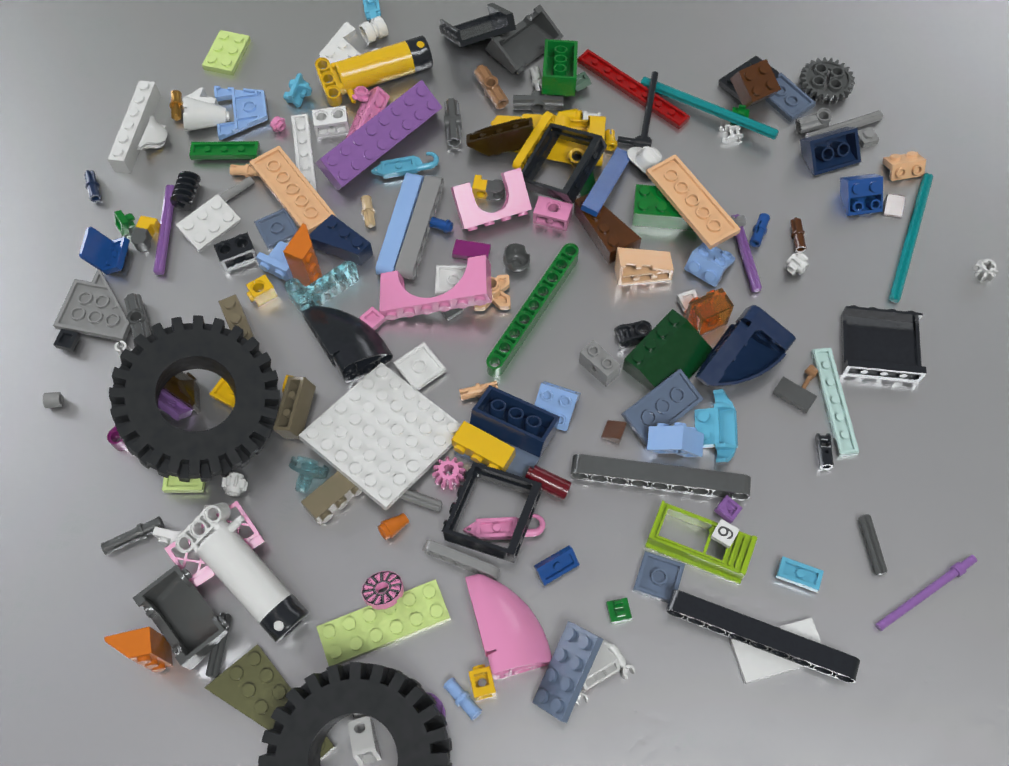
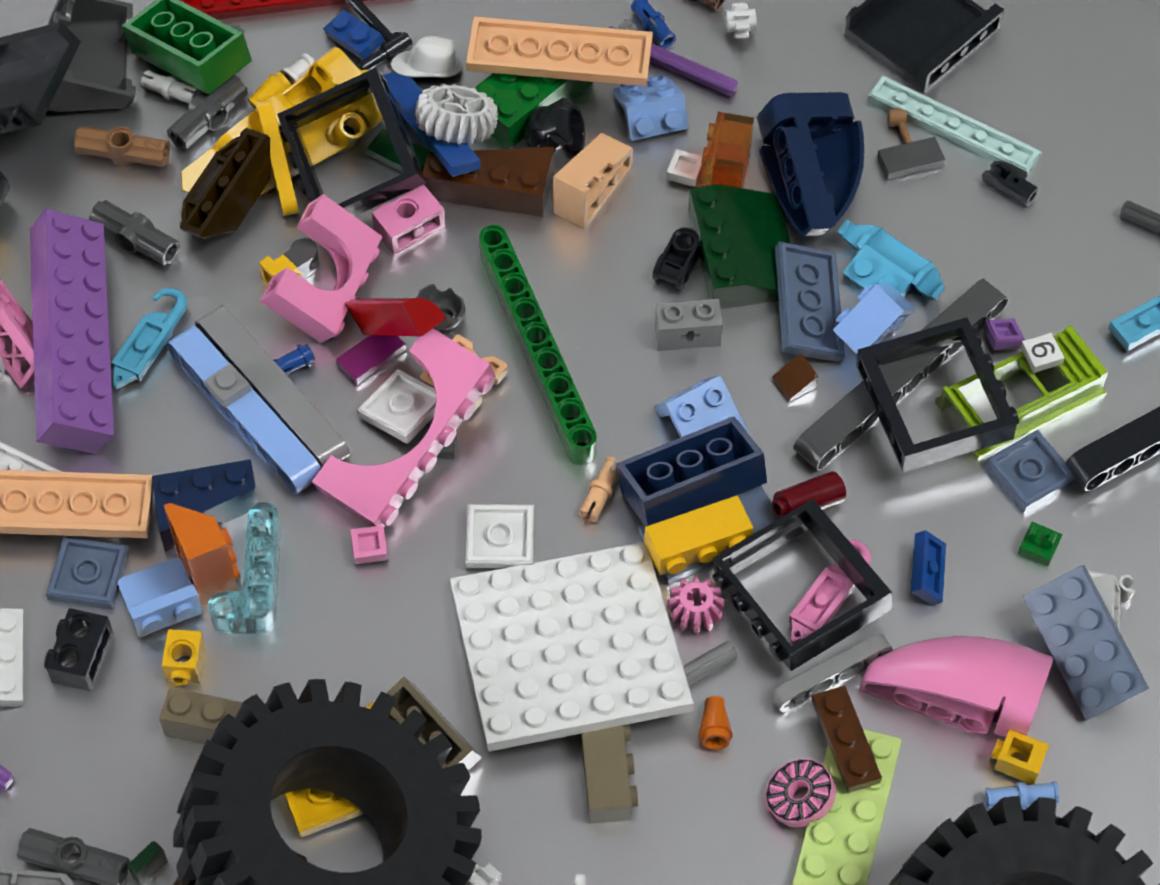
camera: 55 degrees left, 5 degrees down
clear light blue tile [289,456,329,494] -> none
black panel [301,306,393,383] -> none
tan axle [361,195,376,229] -> none
none -> light grey plate [204,363,251,408]
none -> blue plate [323,10,384,60]
none -> red brick [344,298,446,337]
none -> white gear [415,83,498,145]
none -> black helmet [524,98,586,155]
none -> reddish brown plate [811,686,882,793]
none -> black window [856,317,1019,472]

